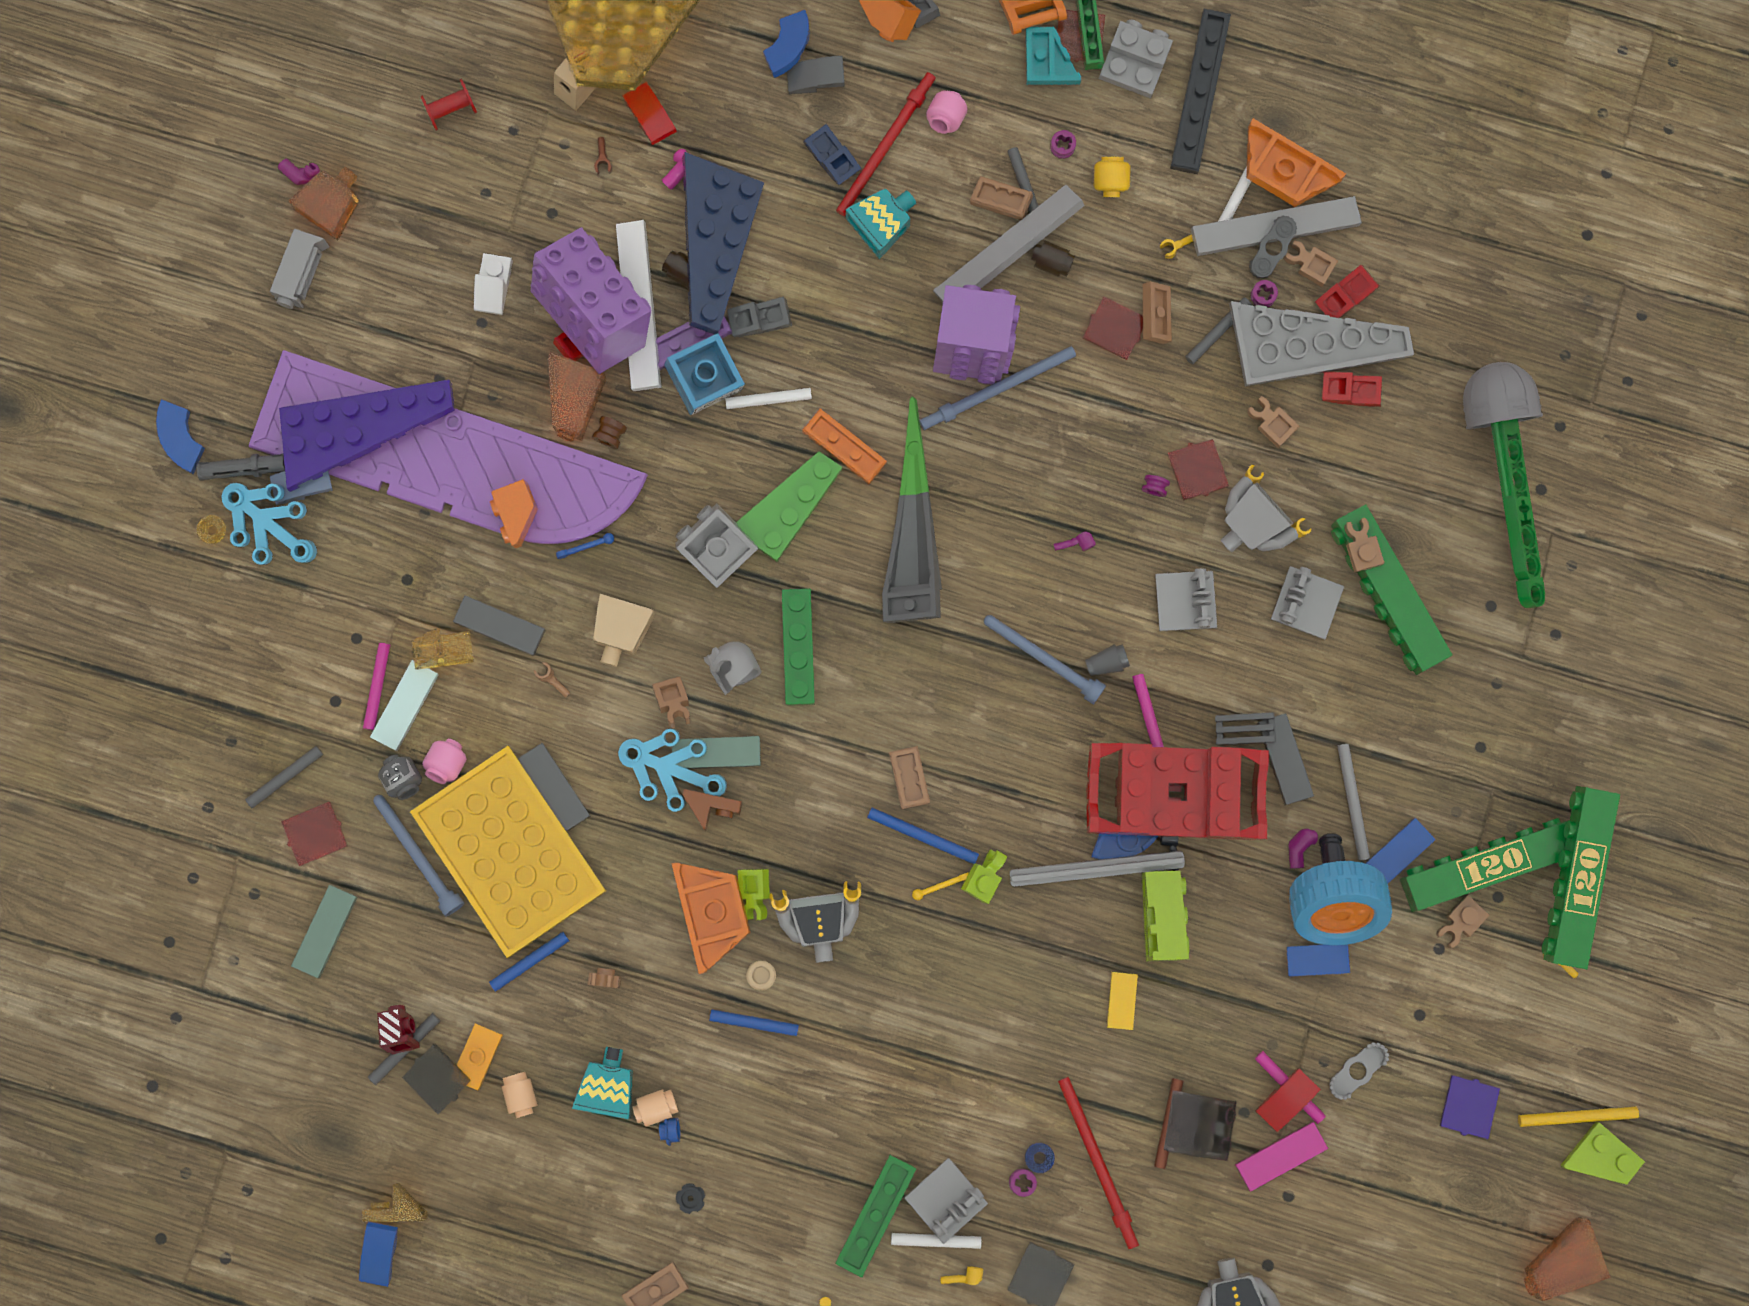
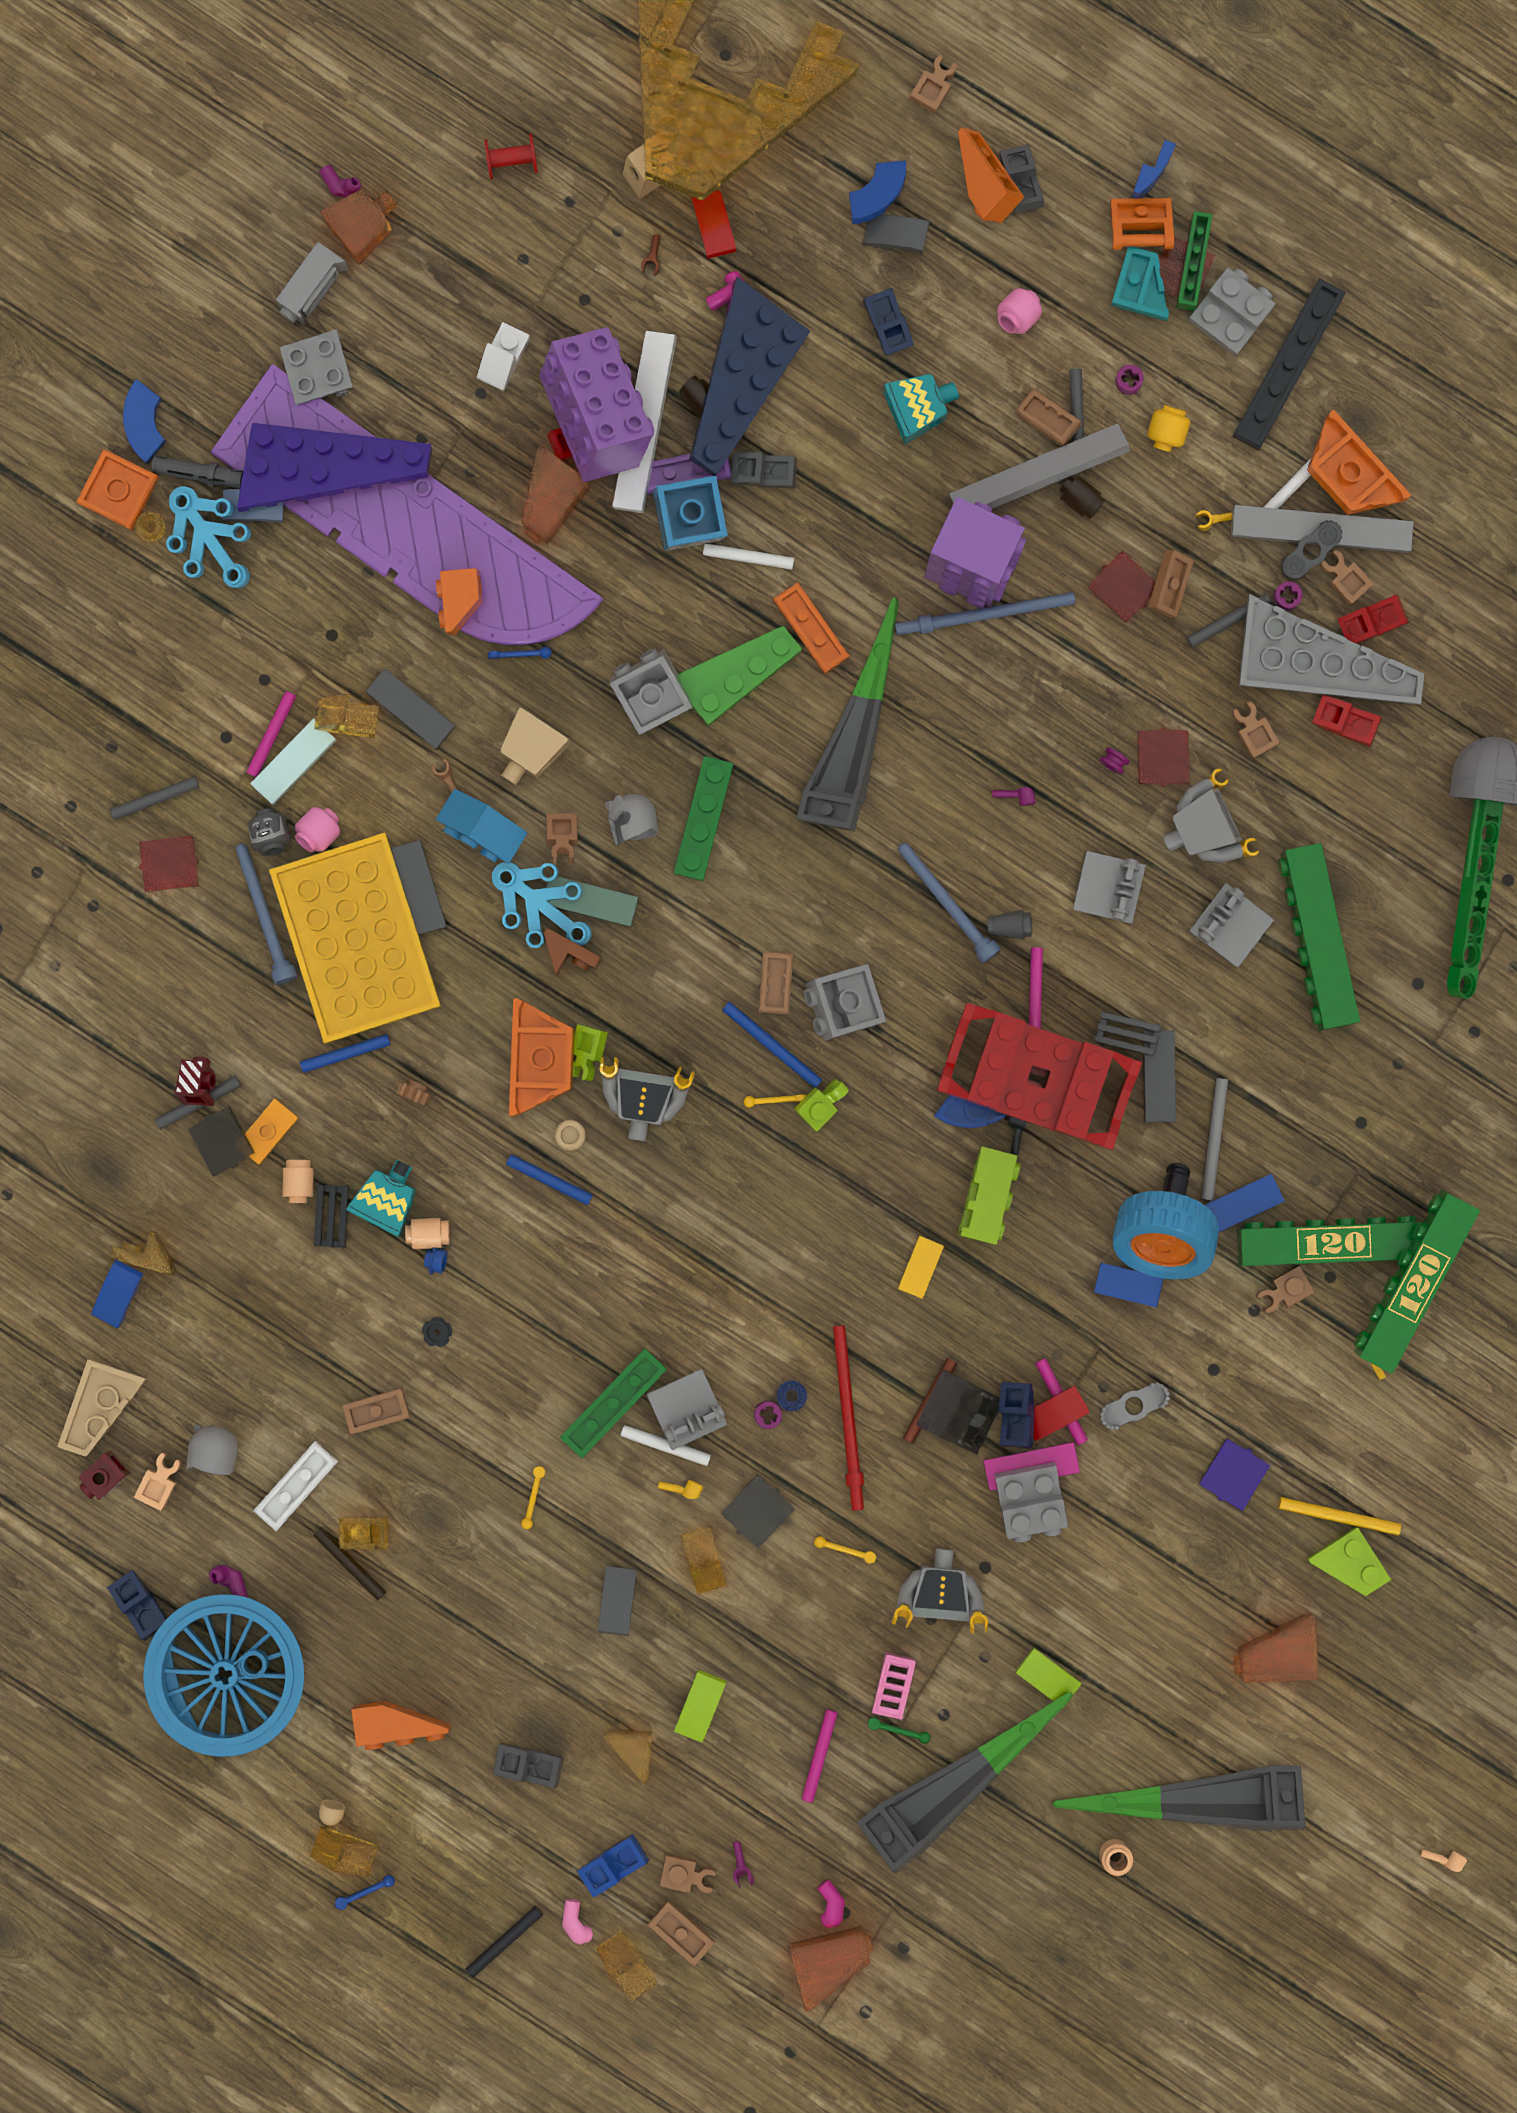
camera: 20 degrees right, 5 degrees up
sand green tile [291,885,358,978] -> none
reddish brown wheel [592,416,627,449] -> none
red bar [836,72,936,216] -> none
light grey axle [1010,851,1185,887] -> none
magenta arm [1288,828,1318,869] -> none
medium nougat plate [1345,518,1384,573] -> none
none -> orange plate [76,449,159,531]
none -> light grey hinge [280,329,353,405]
none -> black tile [314,1185,349,1248]
none -> dark azure brick [435,788,528,864]
none -> light grey plate [804,964,886,1042]
none -> yellow hinge [814,1536,876,1564]
none -> light grey plate [994,1462,1068,1542]
none -> dark blue slope [998,1382,1034,1449]

